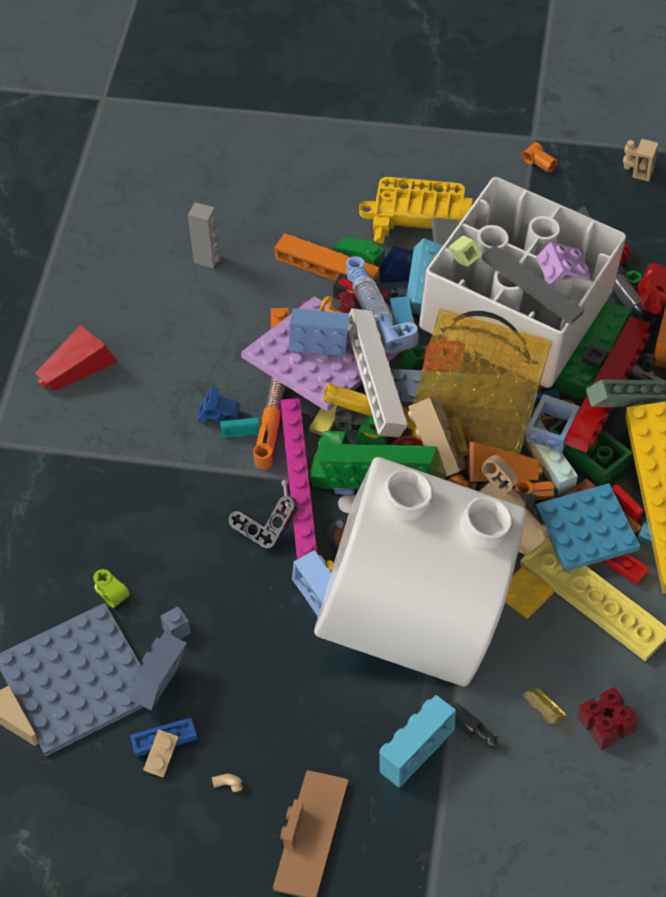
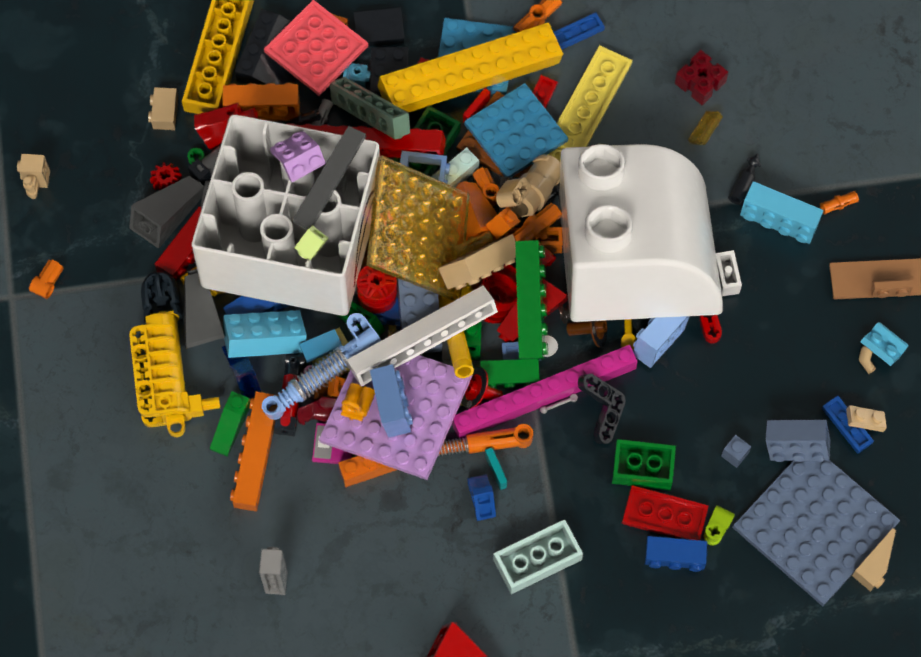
camera: 110 degrees left, 15 degrees up
none -> red piece [461,367,503,409]
none -> orange slope [485,207,520,240]
none -> light aqua brick [493,519,583,594]
none -> green brick [612,439,676,490]
none -> red plate [622,485,709,541]
none -> blue brick [645,536,707,572]
none -> red beam [699,315,722,343]
none -> white brick [716,250,742,296]
none -> orange pin [820,191,859,214]
none -> medium azure bracket [861,322,908,366]

